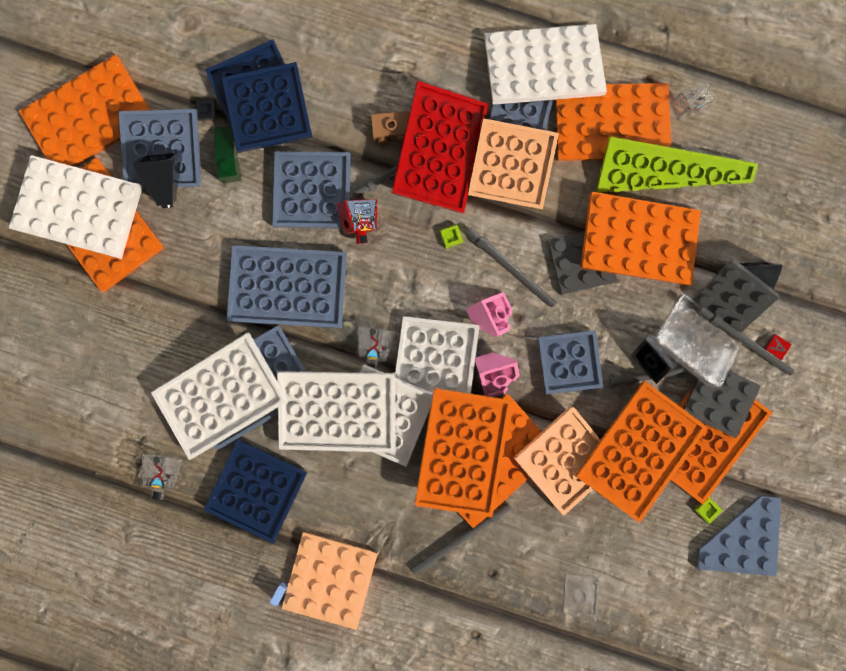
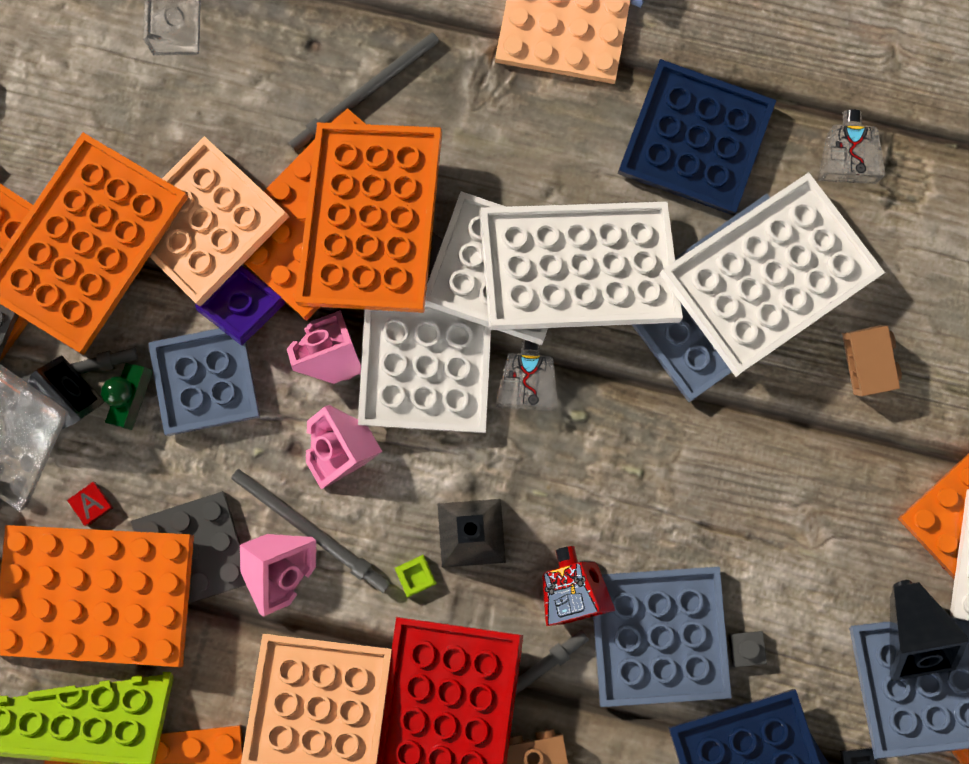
camera: 175 degrees right, 5 degrees down
dark green slope [215,126,242,184] -> none
sand blue plate [227,245,347,329] -> none
none -> red tile [67,481,114,527]
none -> dark green tile [101,363,153,430]
none -> dark purple tile [195,265,285,346]
none -> bright pink slope [240,534,316,617]
none -> black slope [437,499,506,568]
none -> dark grey plate [729,631,767,667]
none -> medium nougat brick [842,326,902,396]

